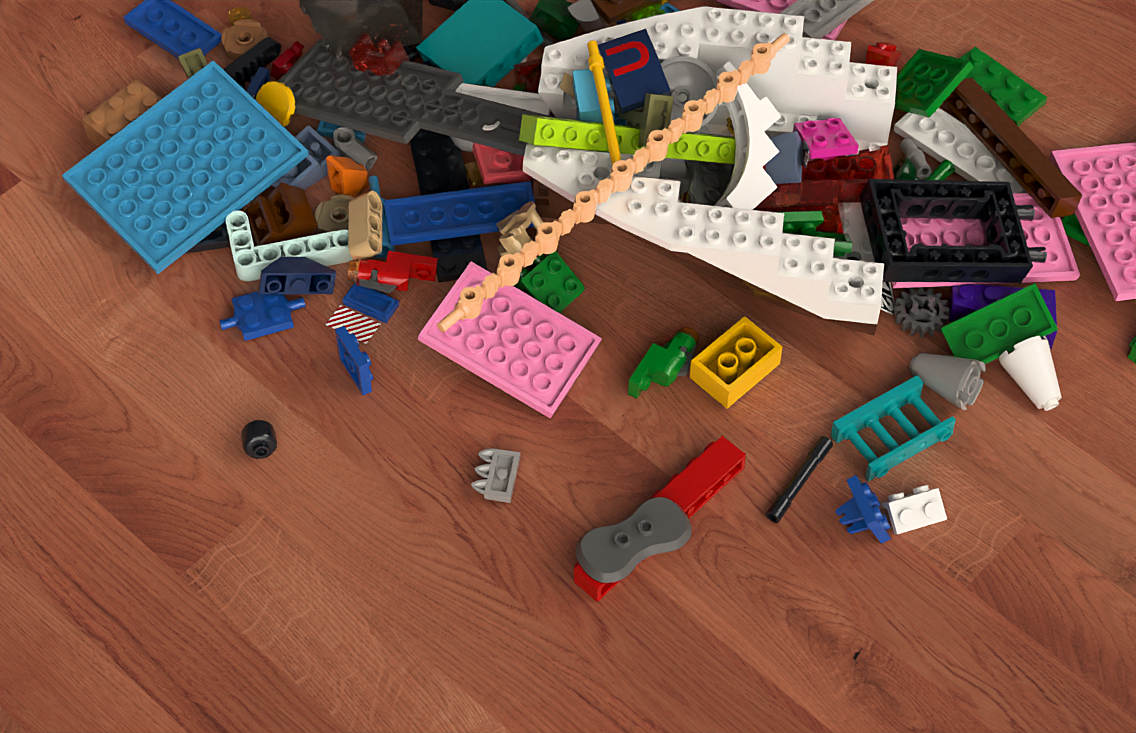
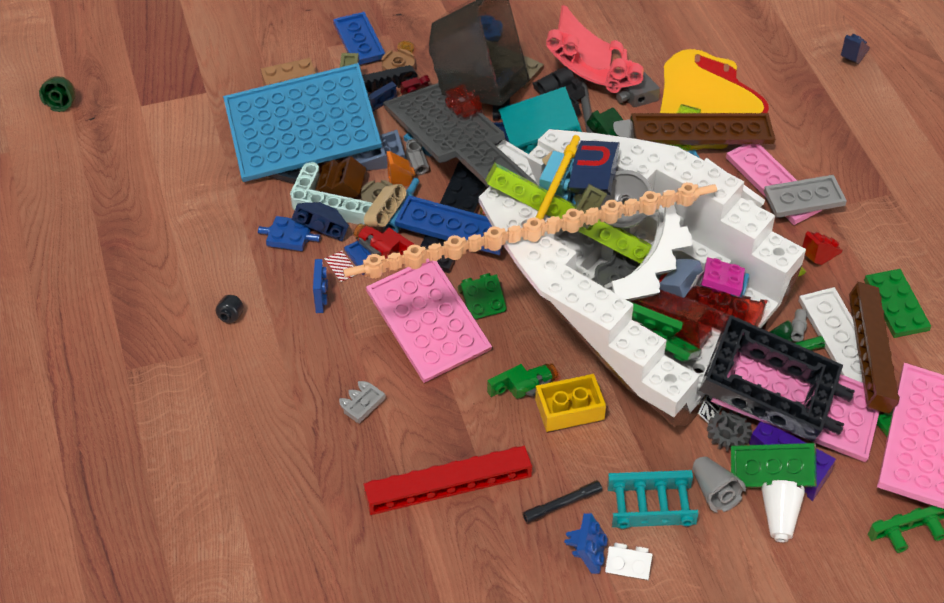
camera: 30 degrees right, 5 degrees down
yellow tile [255,81,295,127] -> none
tan piece [496,201,544,256] -> none
dark grey plate [575,497,692,583] -> none
green plate [894,49,973,118] -> none

